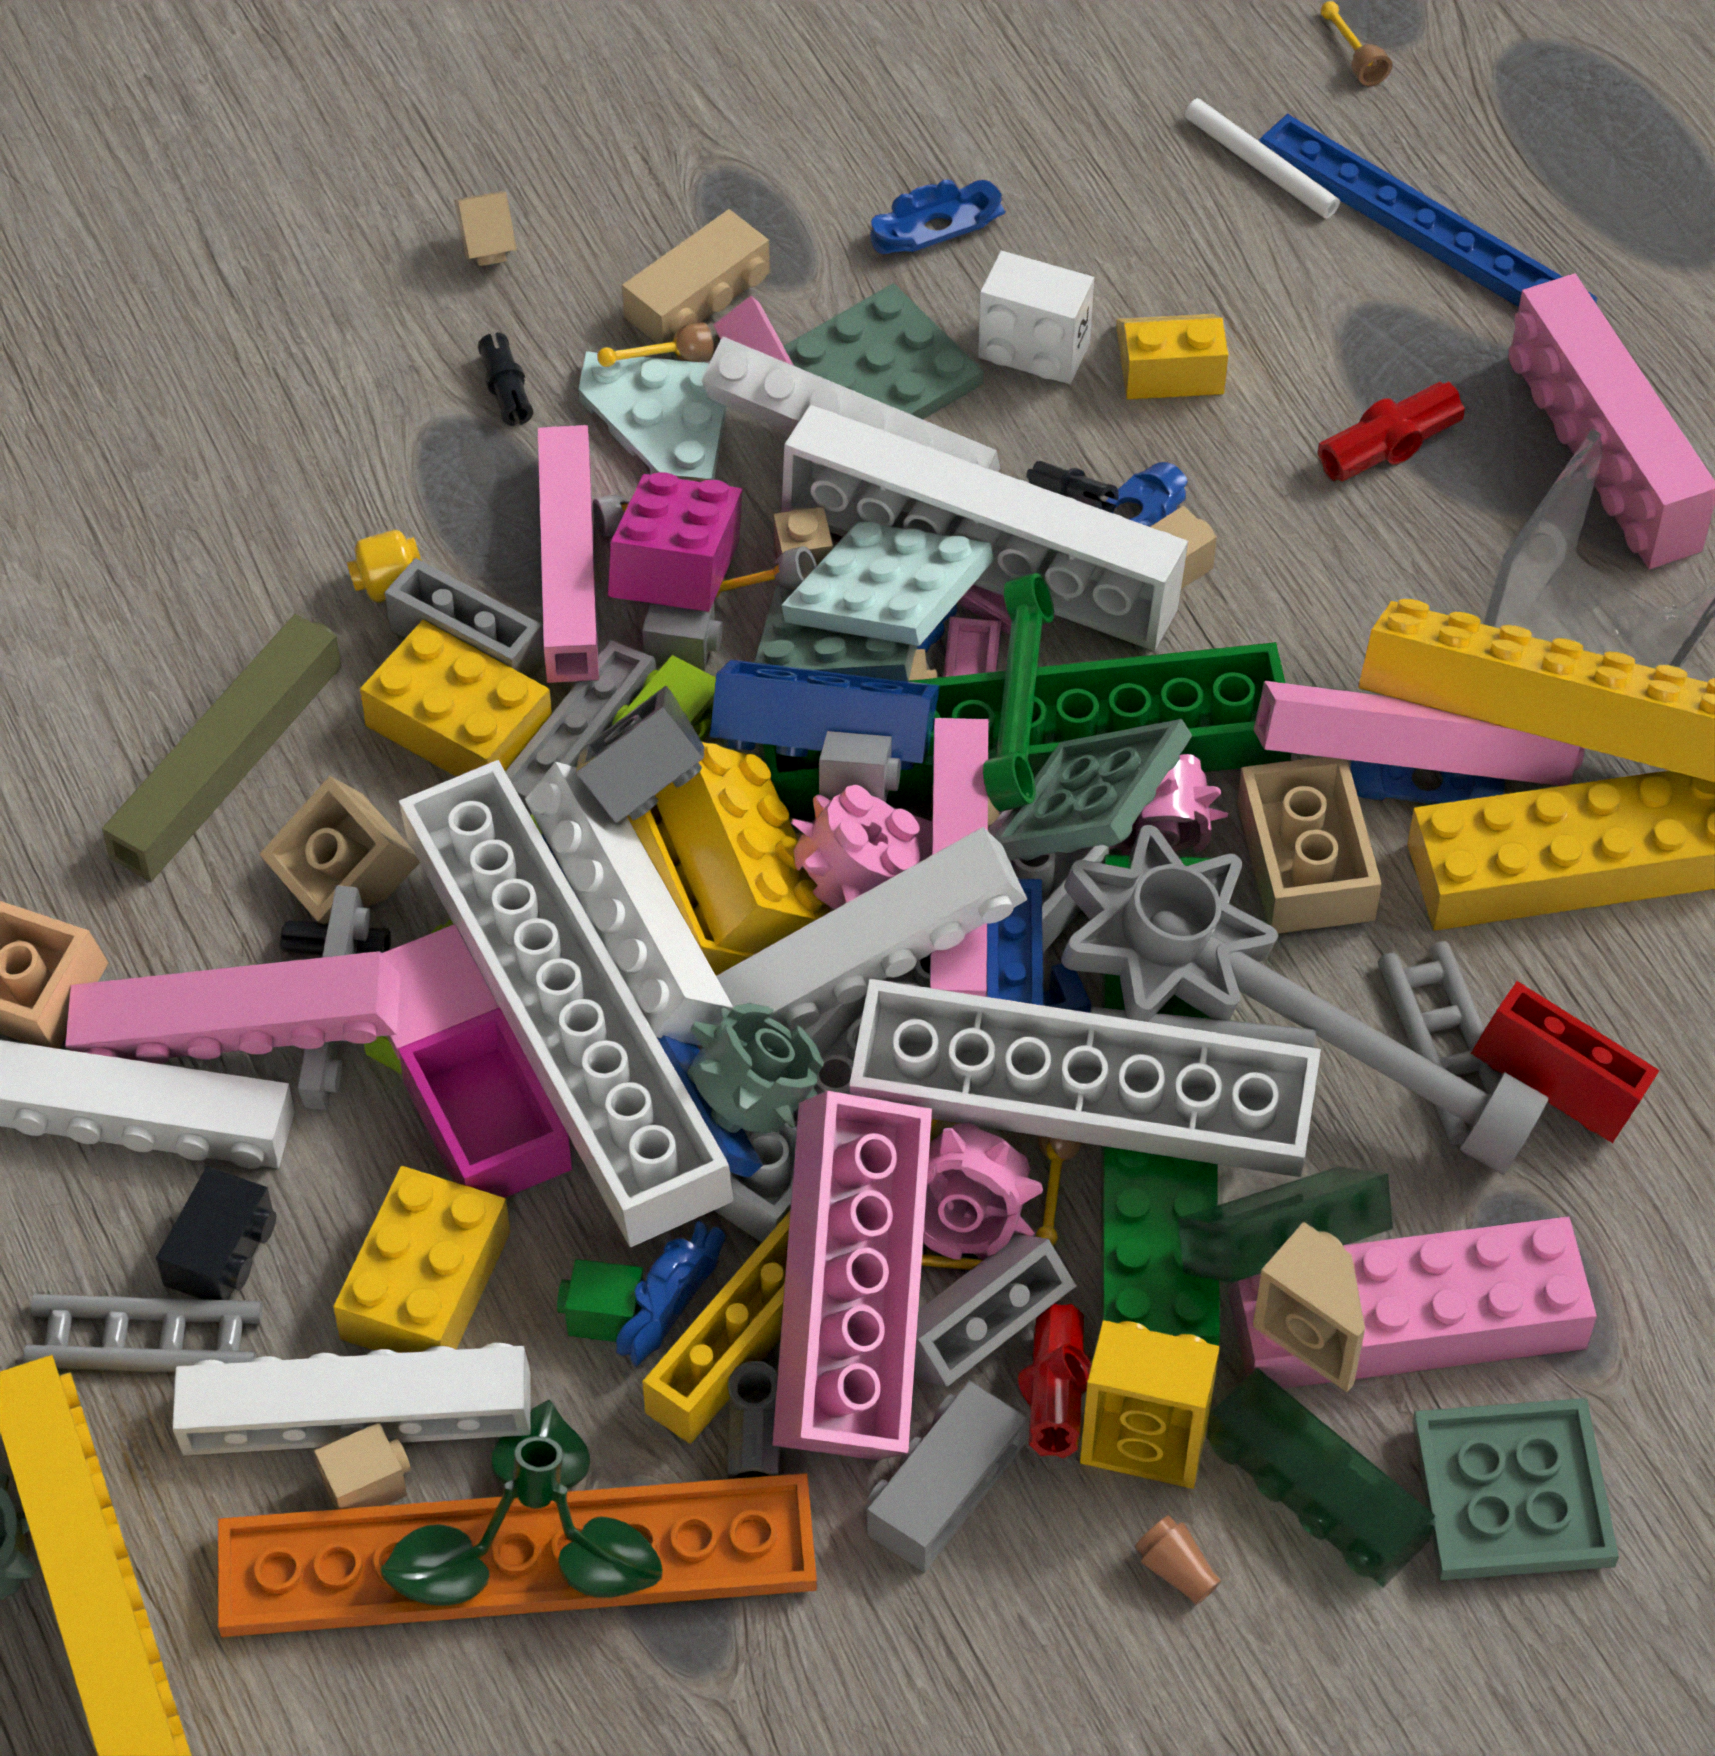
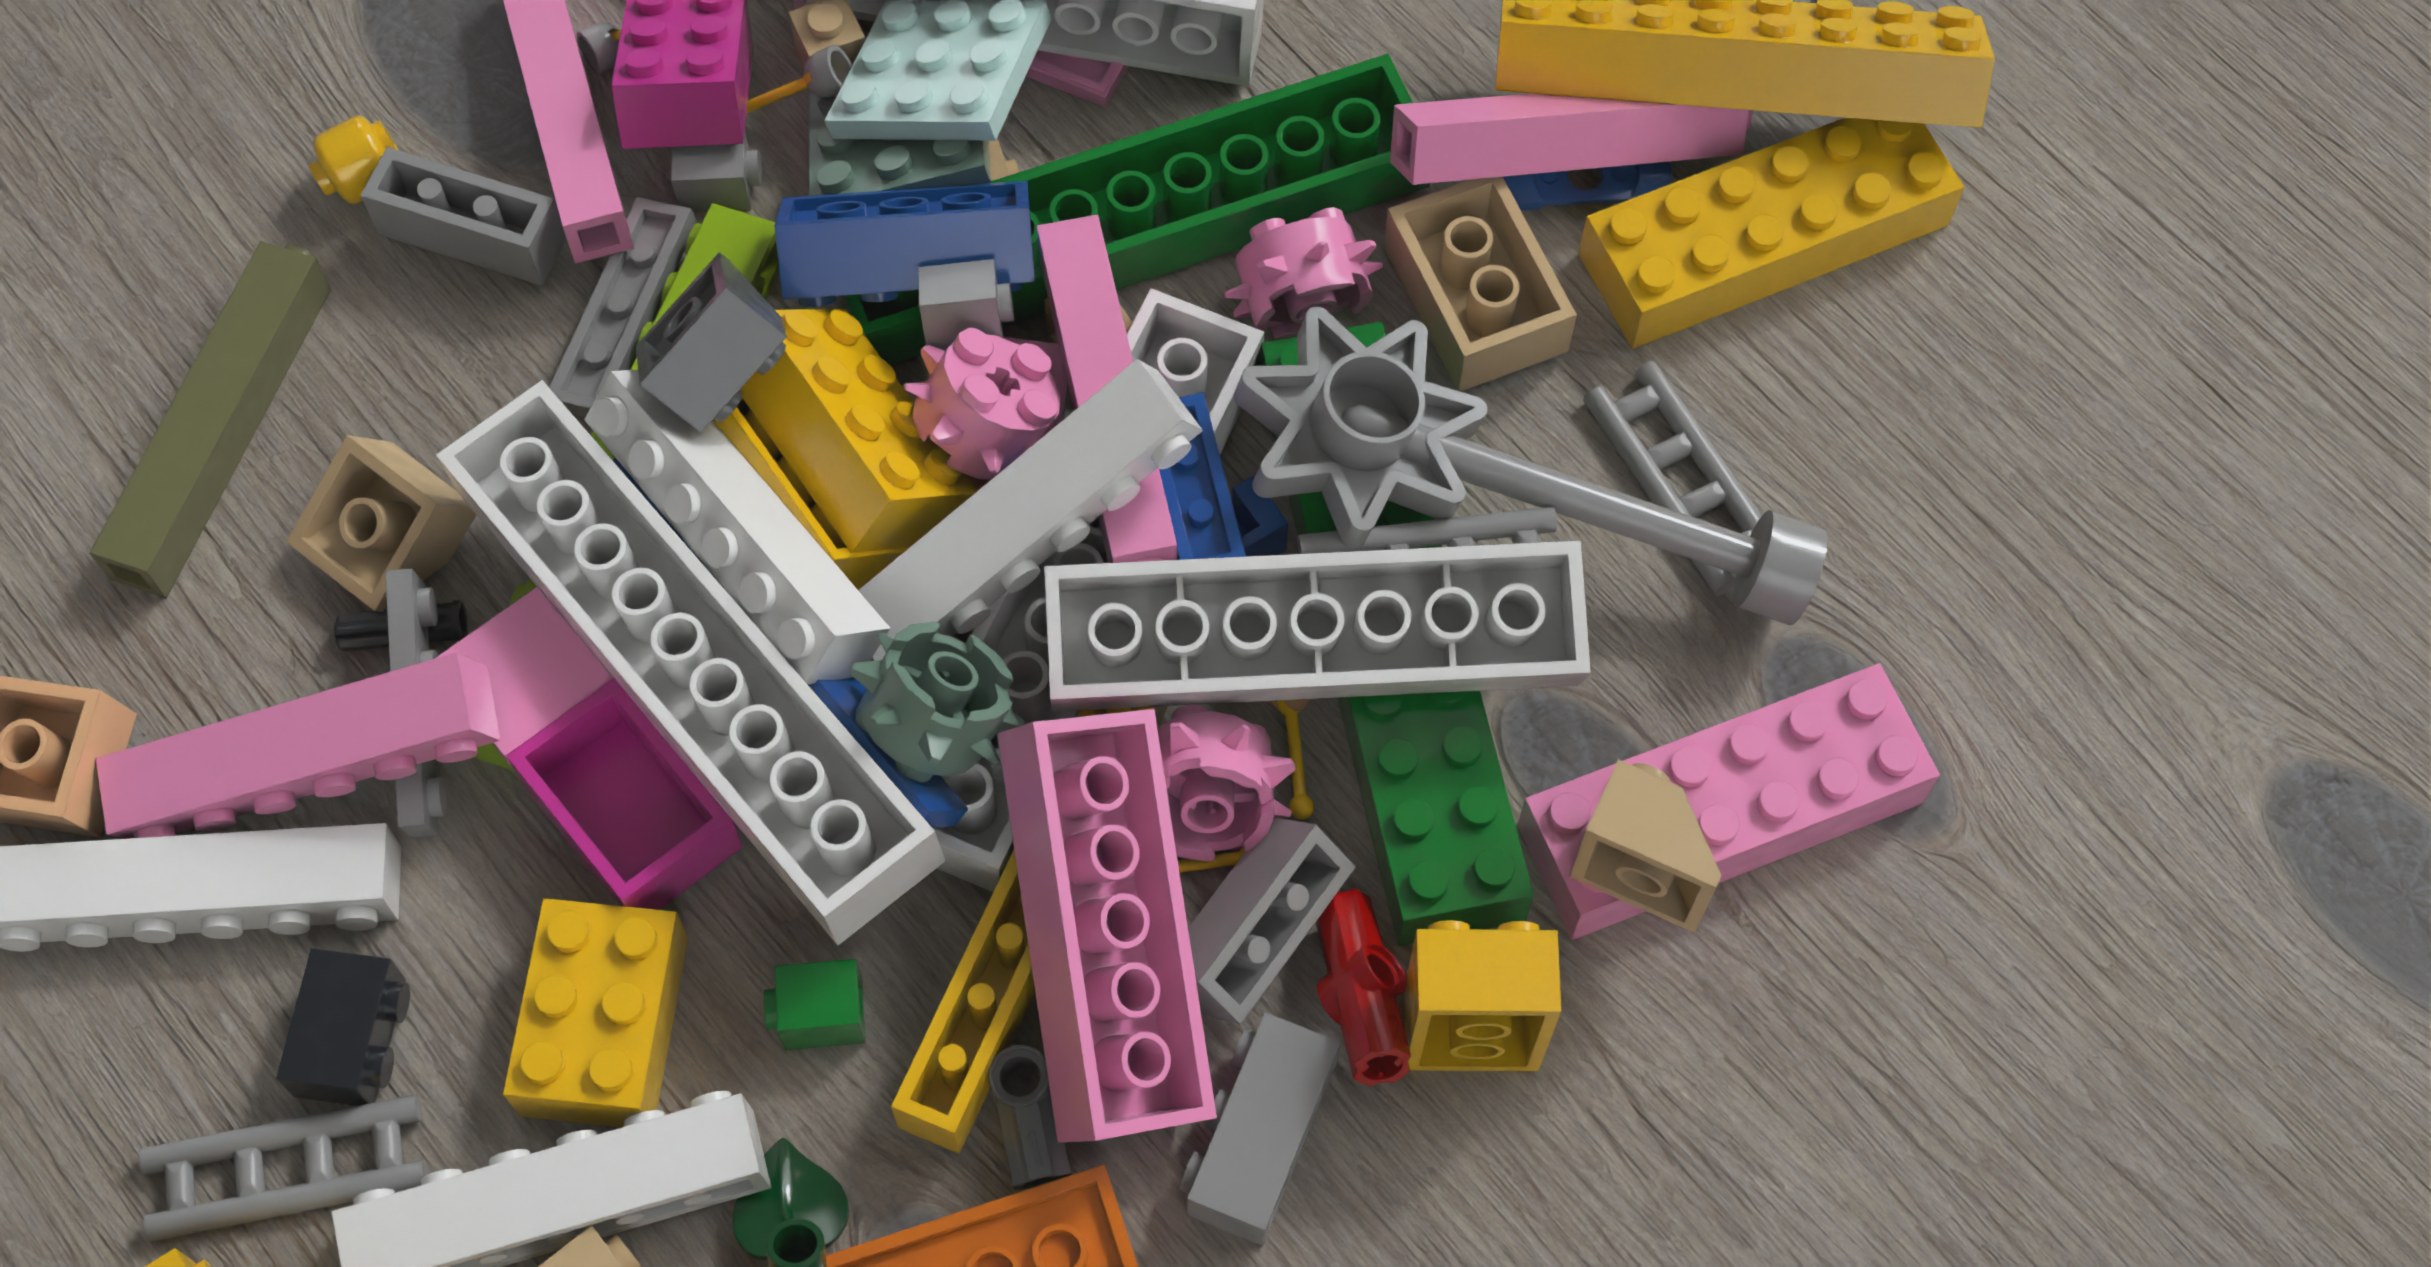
camera: 15 degrees left, 10 degrees up
yellow brick [360,619,552,777] -> none
blue piece [616,1221,726,1368] -> none
bright pink tile [943,617,1001,677] -> none
green piece [983,572,1054,812] -> none
sand green plate [994,719,1193,860] -> none
nougat cone [1135,1515,1222,1605] -> none
clear green brick [1178,1167,1393,1283] -> none
clear green brick [1207,1368,1436,1588] -> none
sand green plate [1412,1398,1619,1581] -> none
red brick [1470,981,1660,1143] -> none

